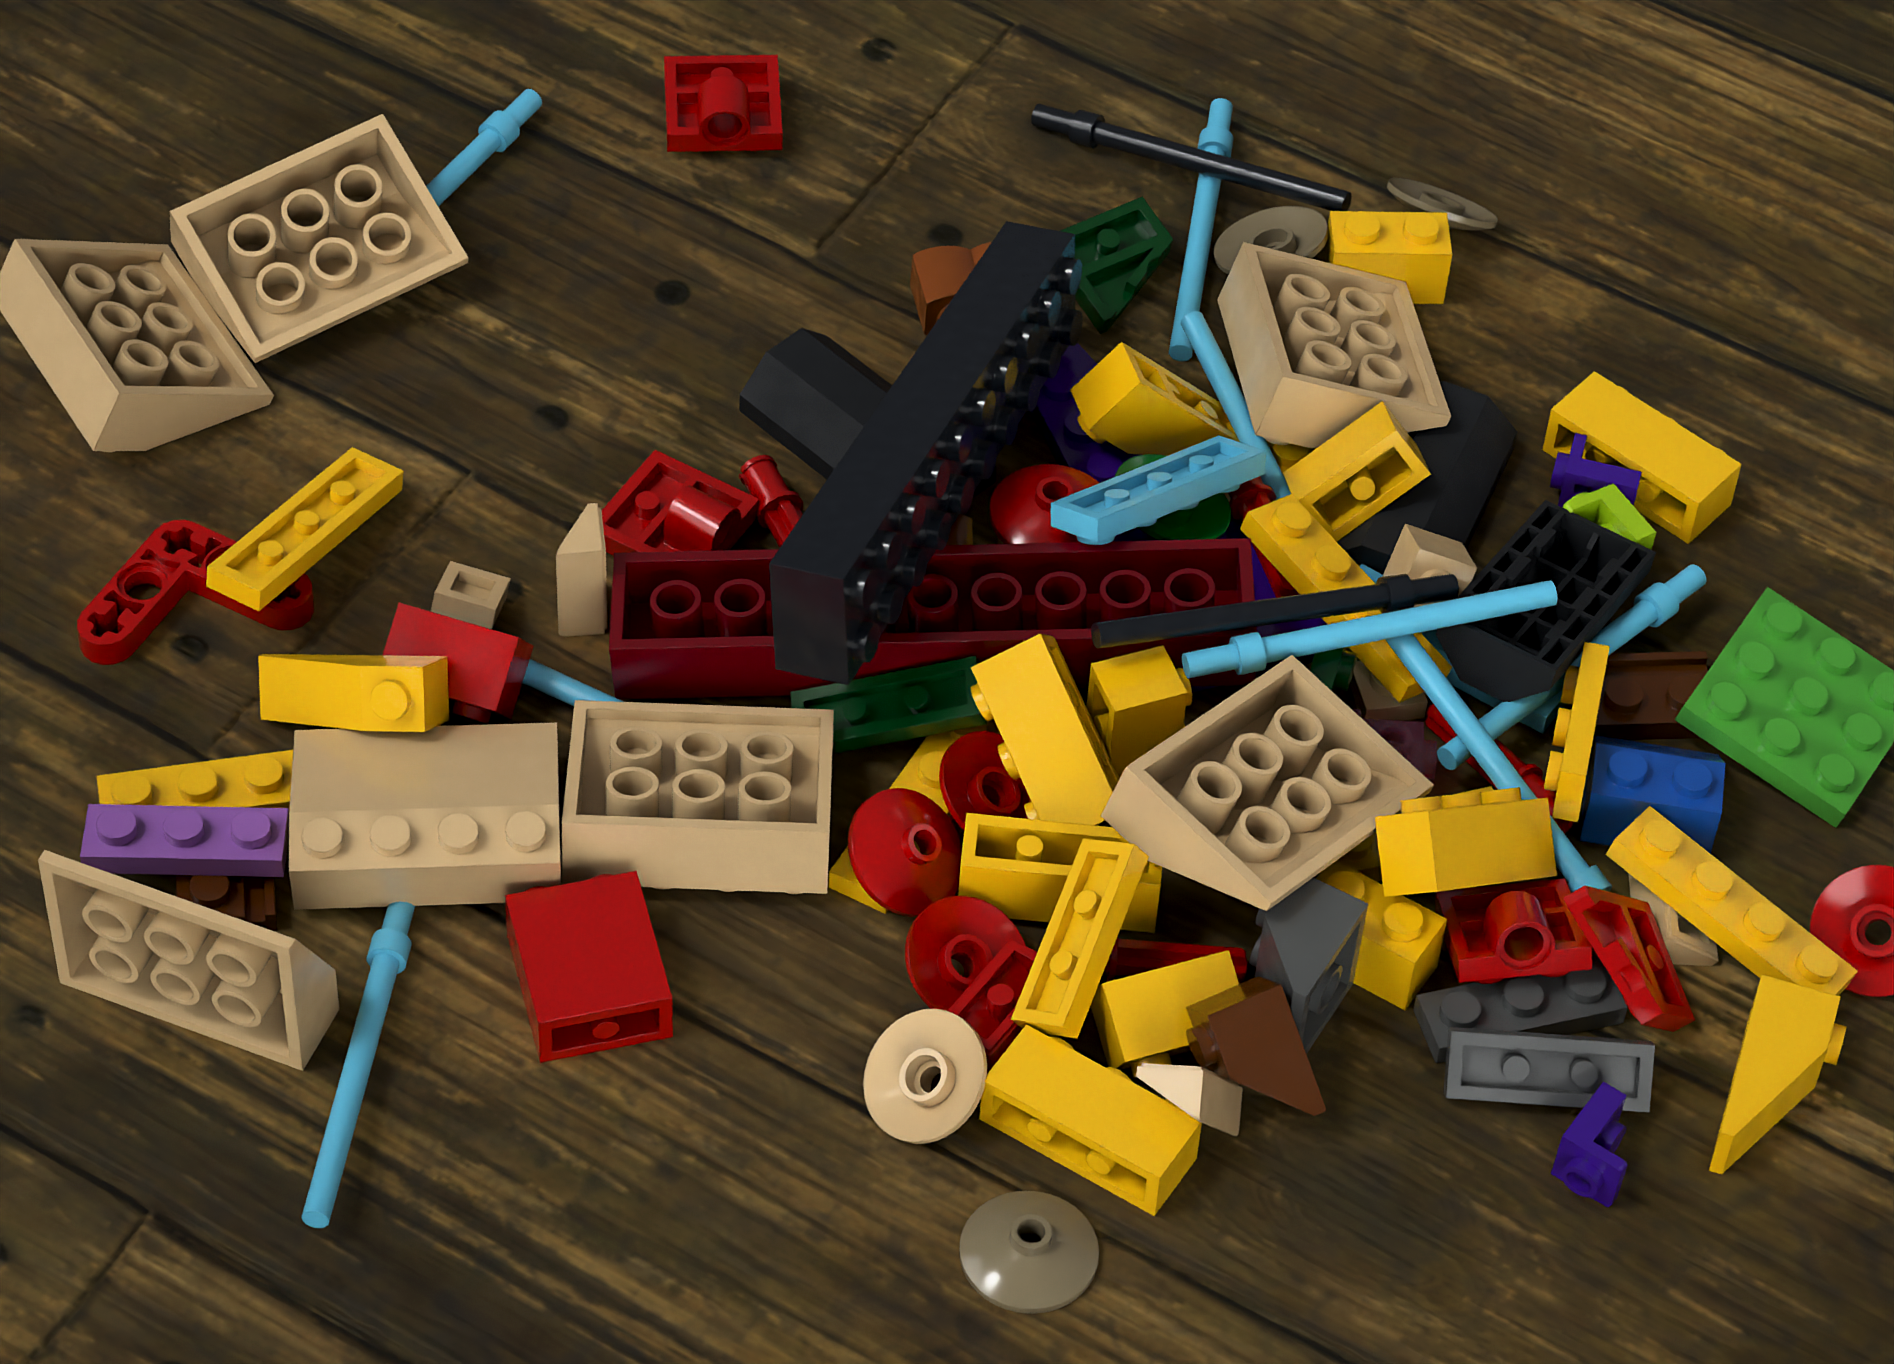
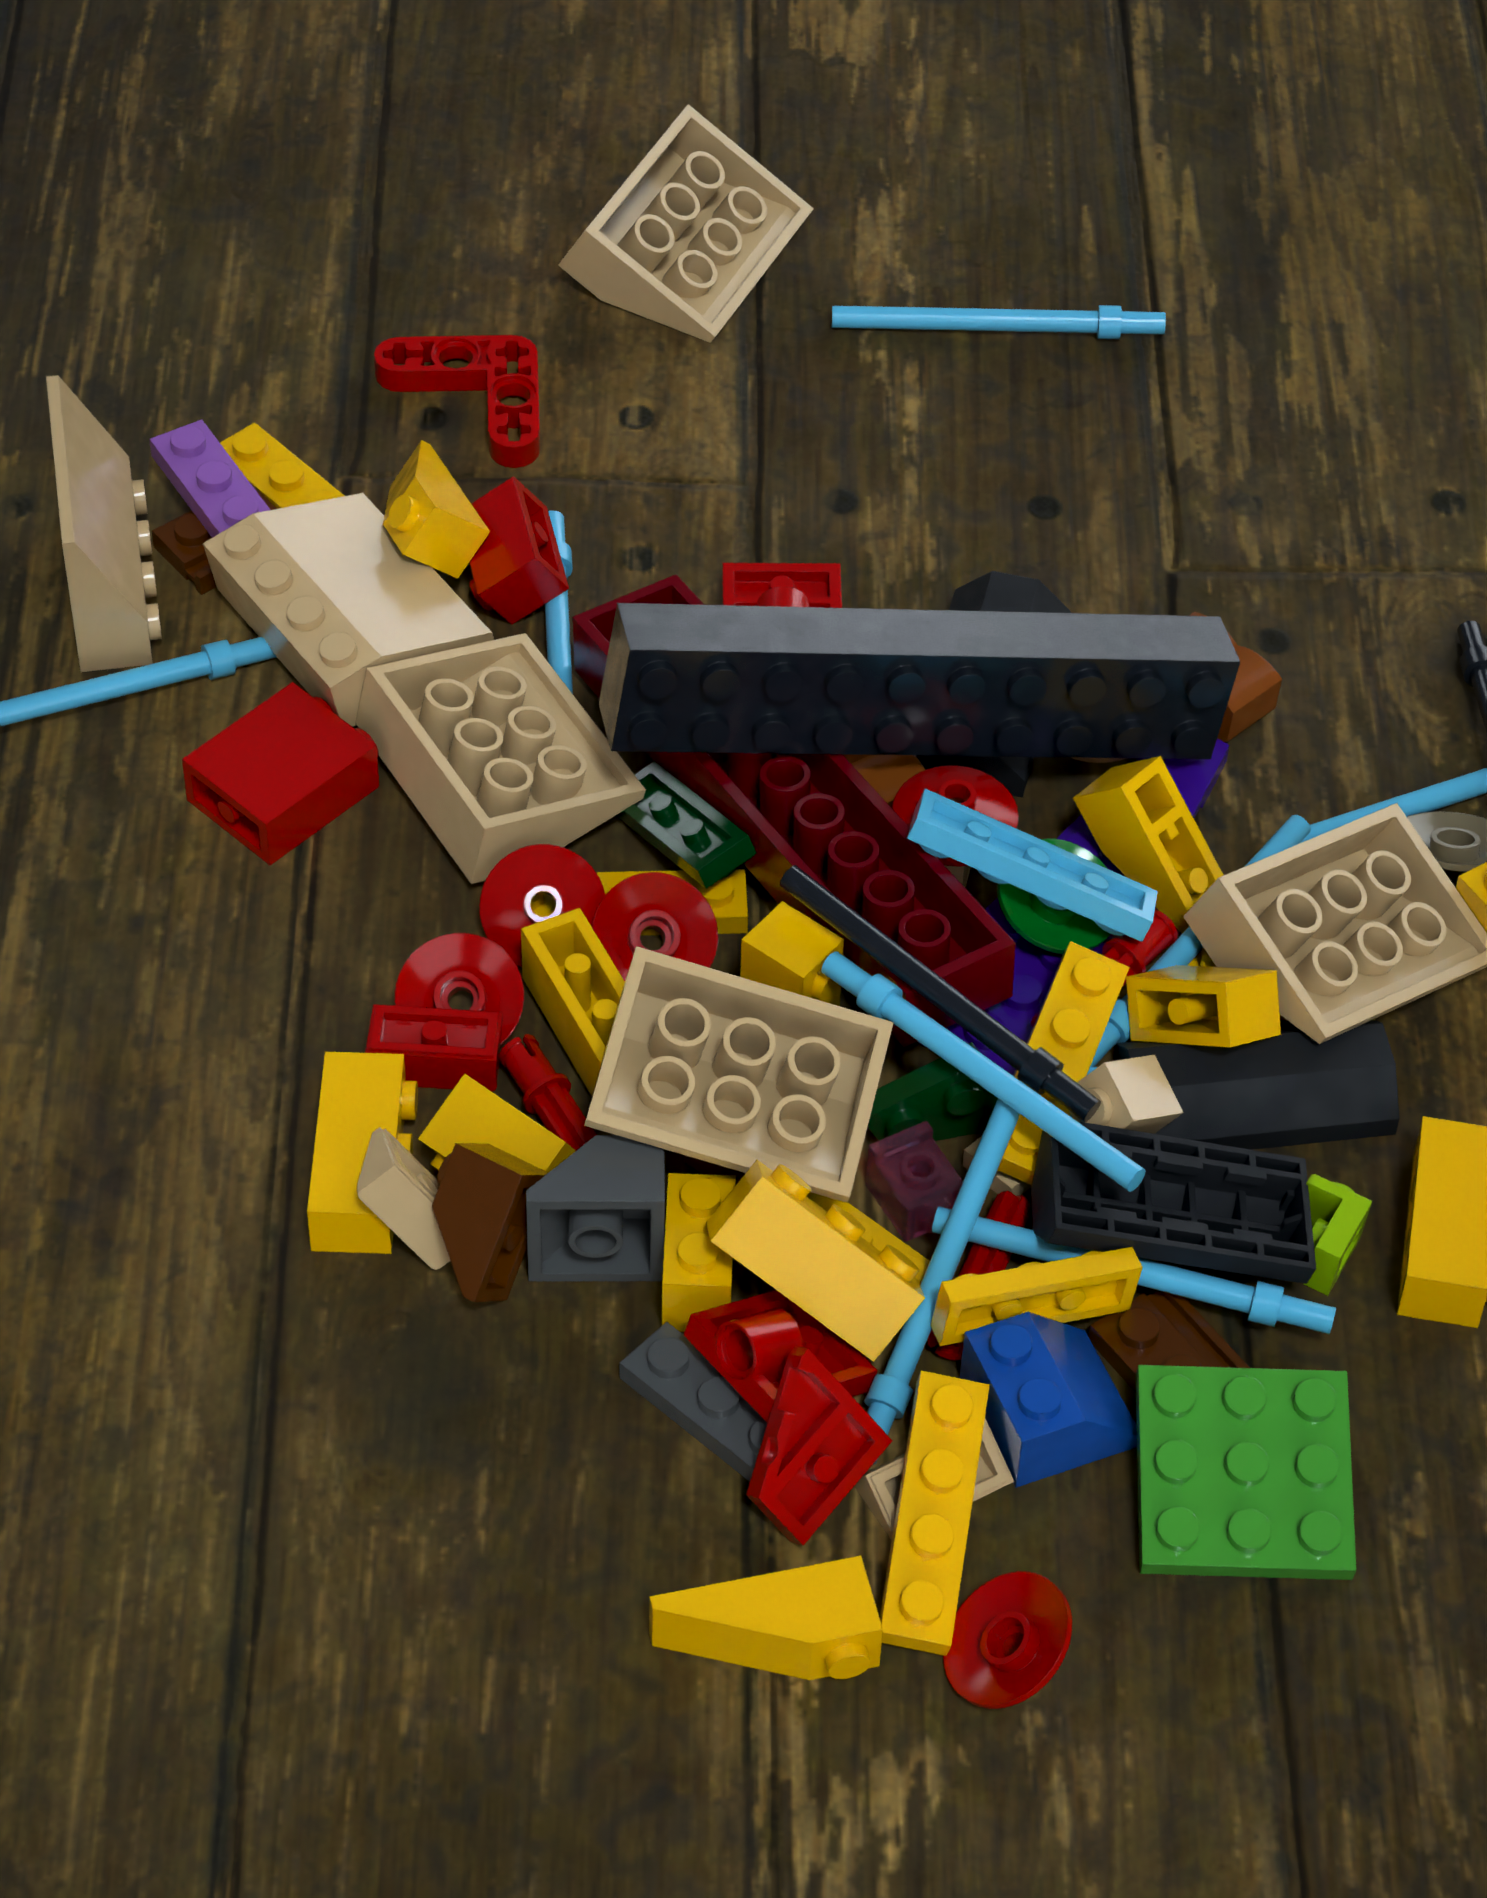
camera: 60 degrees right, 0 degrees up
tan slope [170,114,469,363] -> none
yellow plate [206,447,404,611] -> none
tan plate [431,561,511,629] -> none
tan slope [556,503,607,637] -> none
red plate [664,55,783,152] -> none
tan dish [863,1009,987,1144] -> none
dark tan dish [959,1191,1099,1314] -> none
yellow brick [970,634,1119,827] -> none
yellow plate [1011,838,1149,1039] -> none
dark green wing [1060,196,1173,334] -> none
dark grey plate [1443,1027,1655,1112] -> none
dark purple bracket [1550,433,1642,507] -> none
dark purple bracket [1551,1082,1628,1207] -> none

